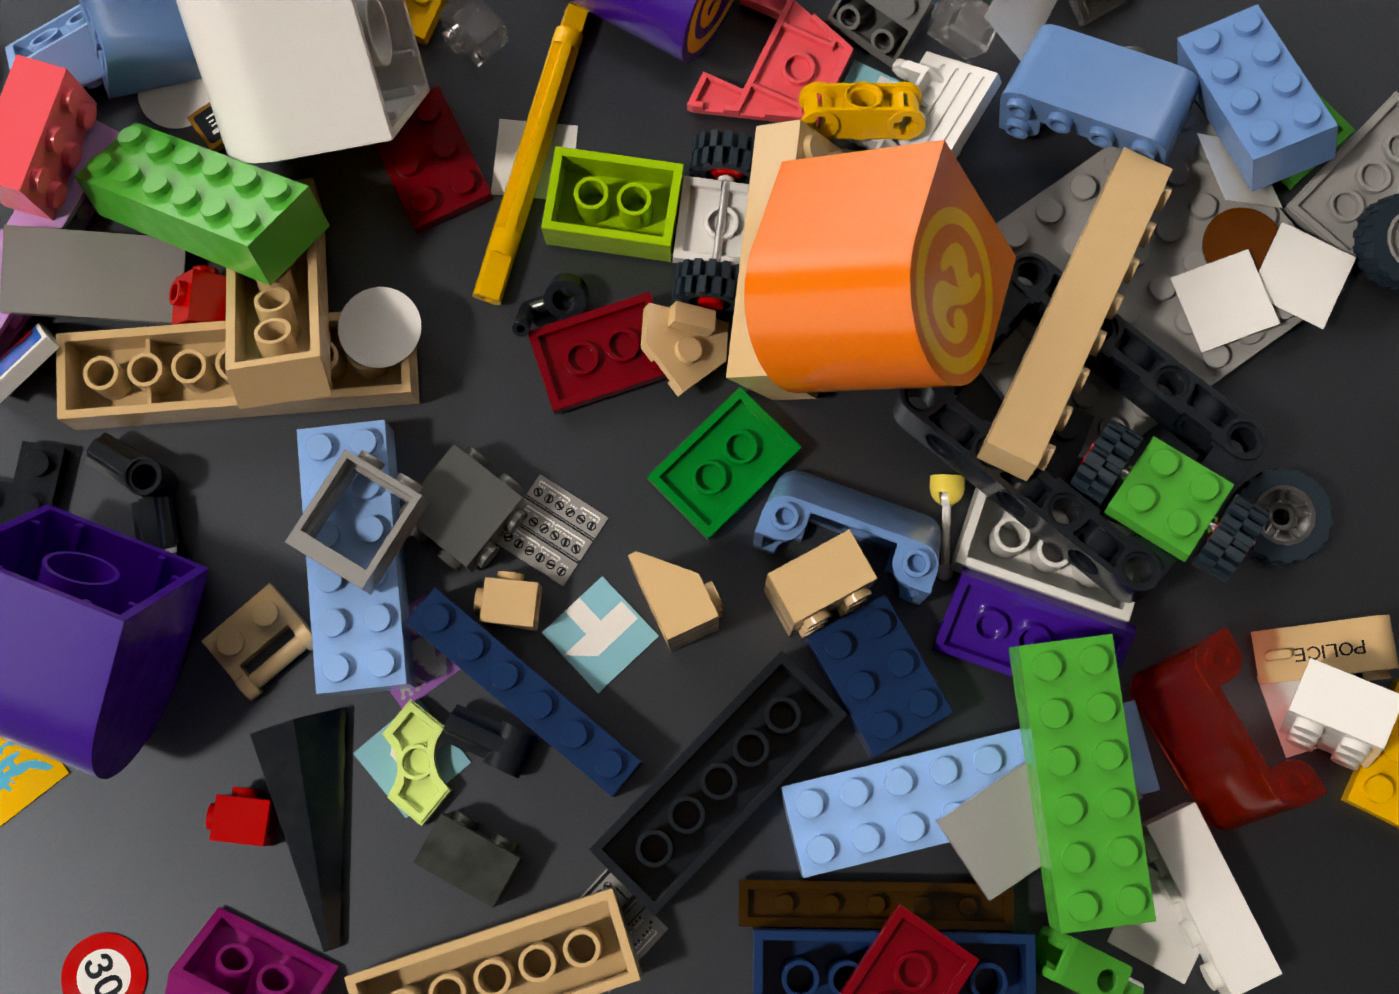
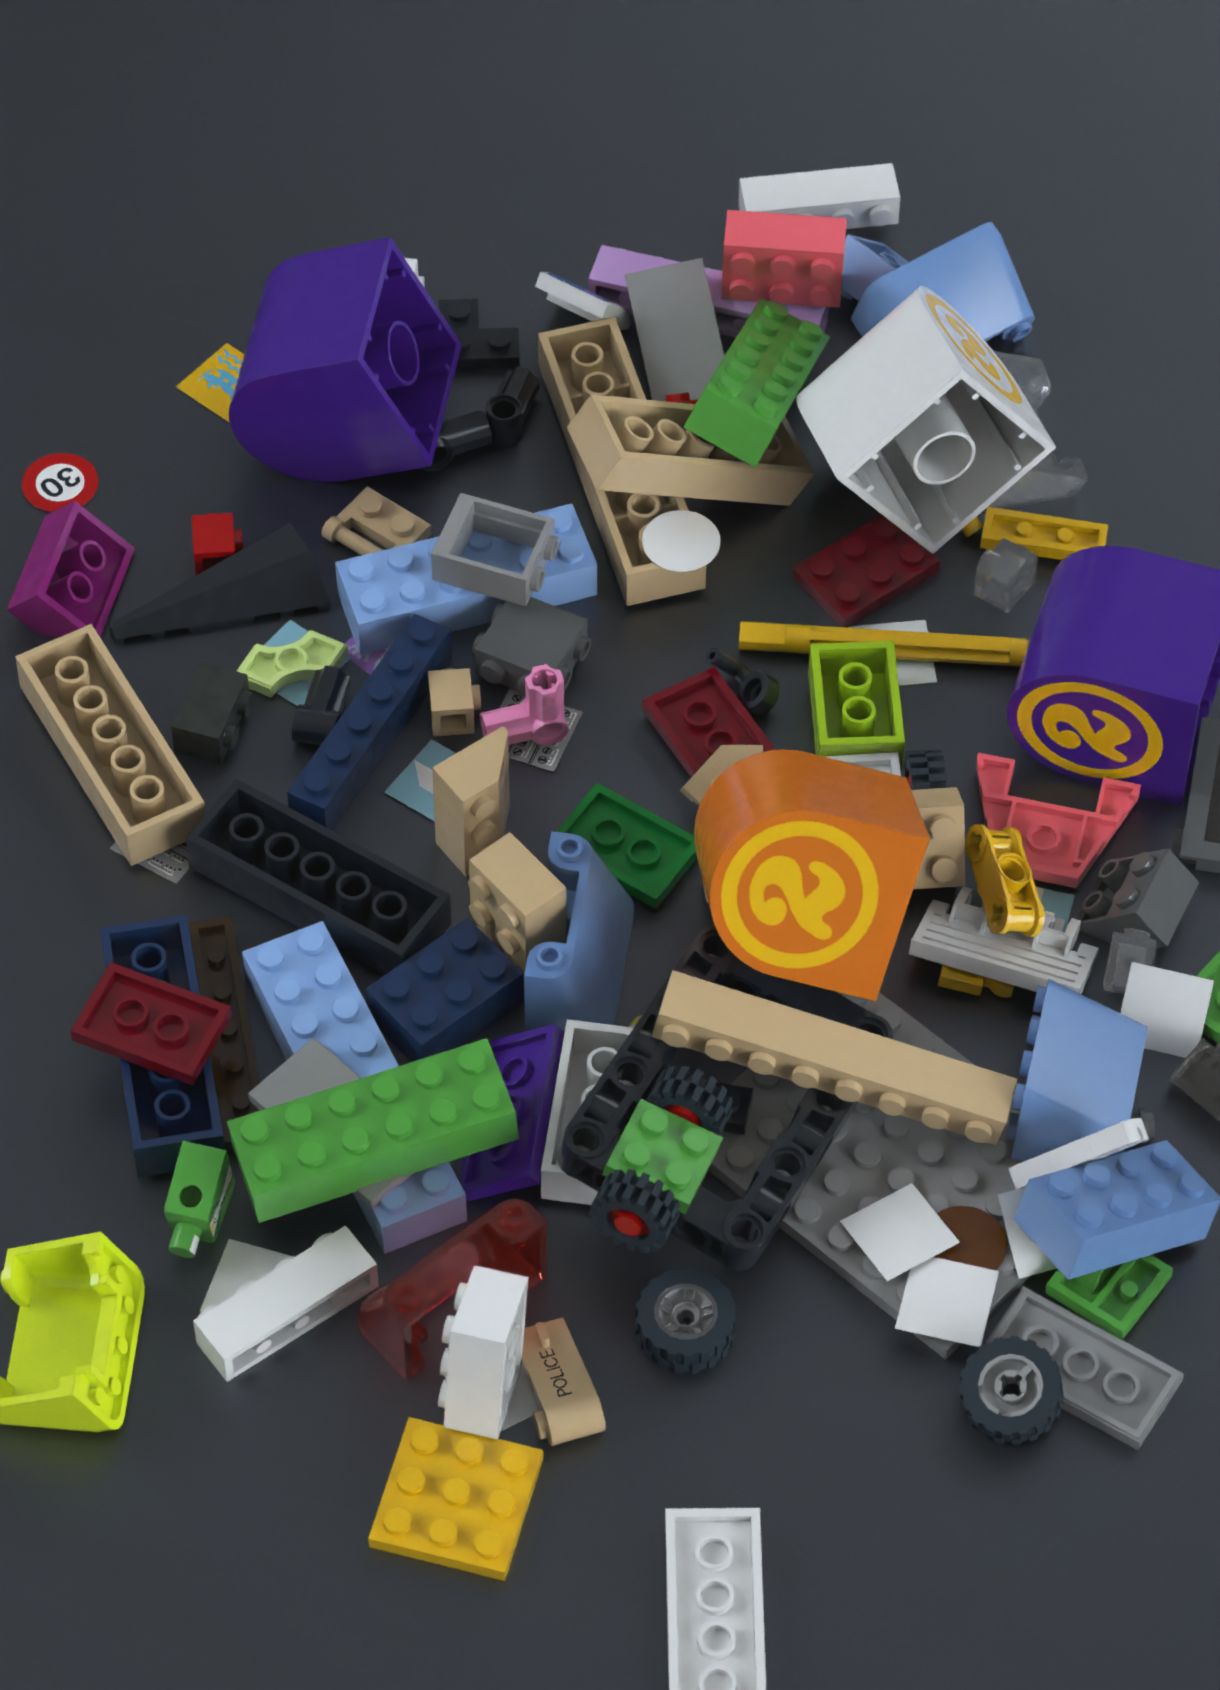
camera: 75 degrees right, 25 degrees down
none -> bright pink piece [480,664,569,746]
none -> white piece [1008,1118,1149,1189]

